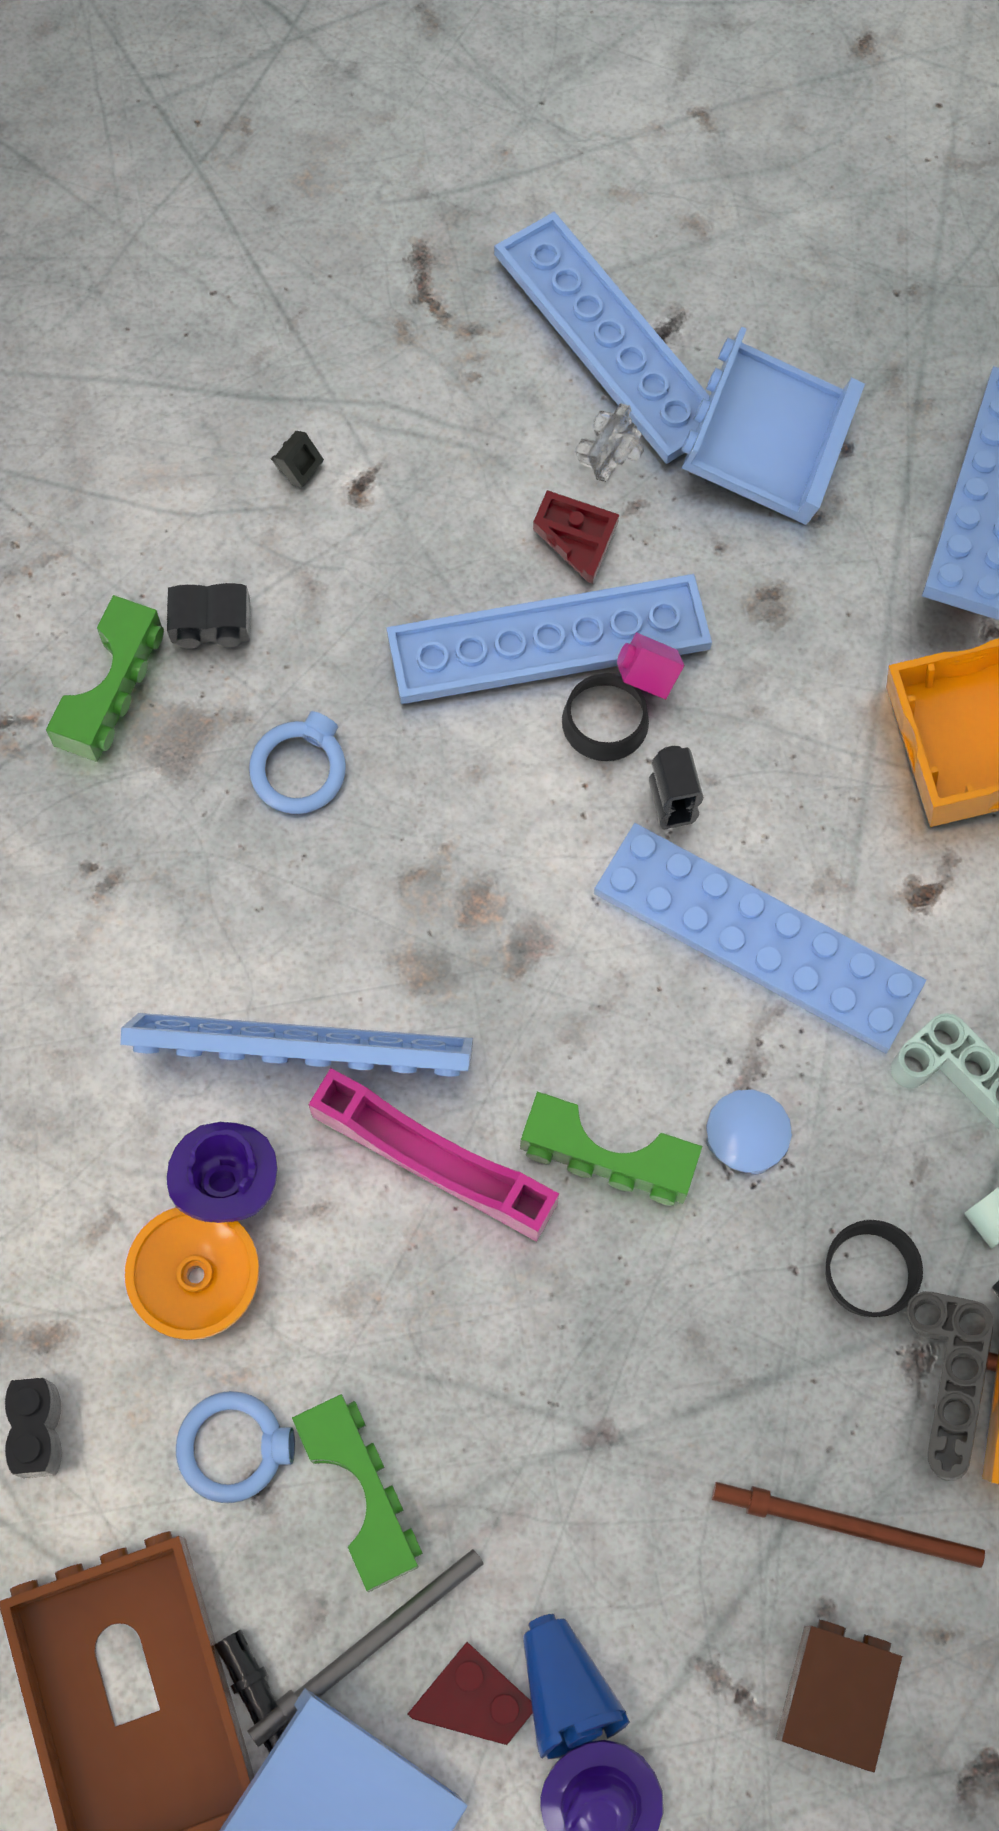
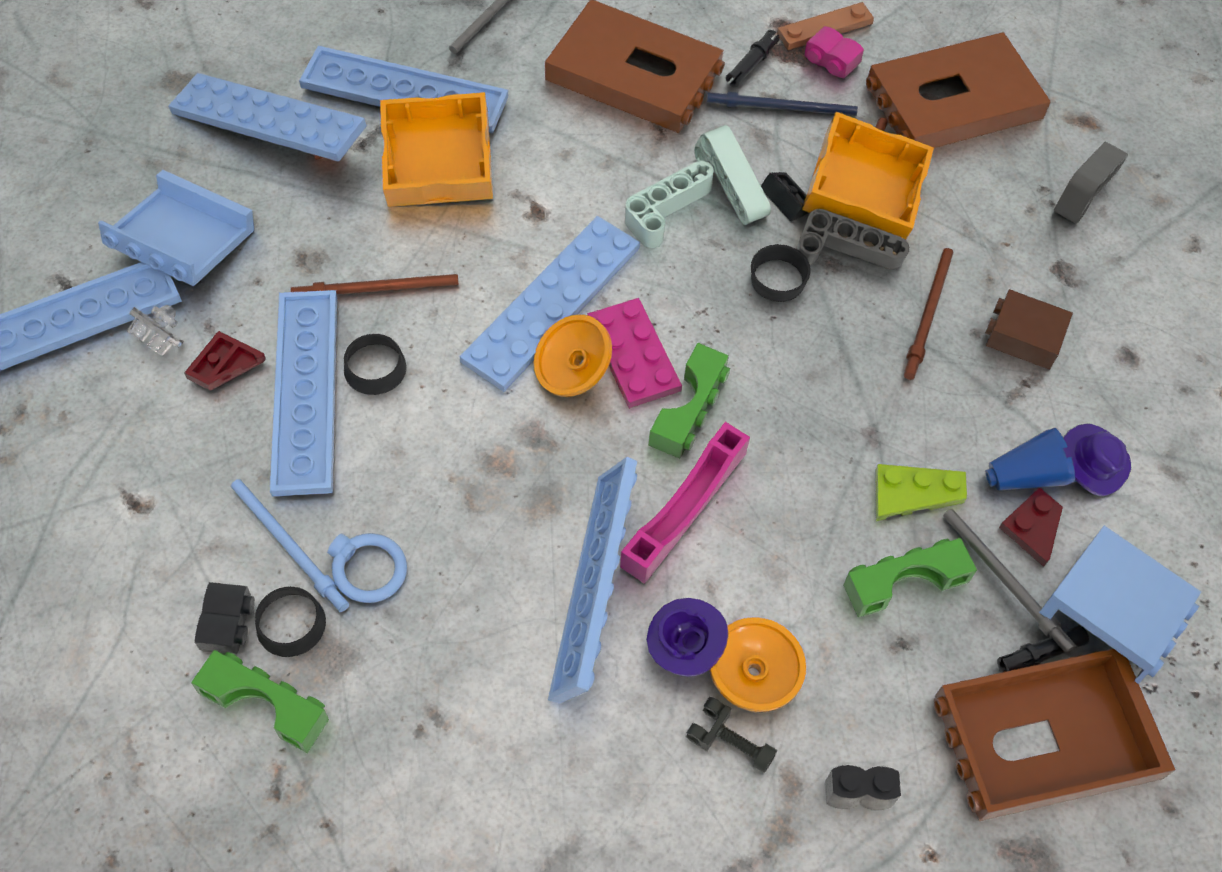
camera: 85 degrees left, 10 degrees down
light blue piece [176,1391,295,1503] -> none
pearl dark grey tile [271,431,324,487] -> none
dark pink brick [617,632,685,700] -> none
black brick [649,746,704,829] -> none
light blue dish [706,1089,792,1175] -> none
none -> light blue bar [231,479,349,612]
none -> black tyre [255,586,326,657]
none -> copper bar [291,274,459,295]
none -> light orange dish [534,315,612,397]
none -> dark pink plate [587,298,682,408]
none -> pearl dark grey bar [686,697,778,773]
none -> lime wing [875,464,967,522]

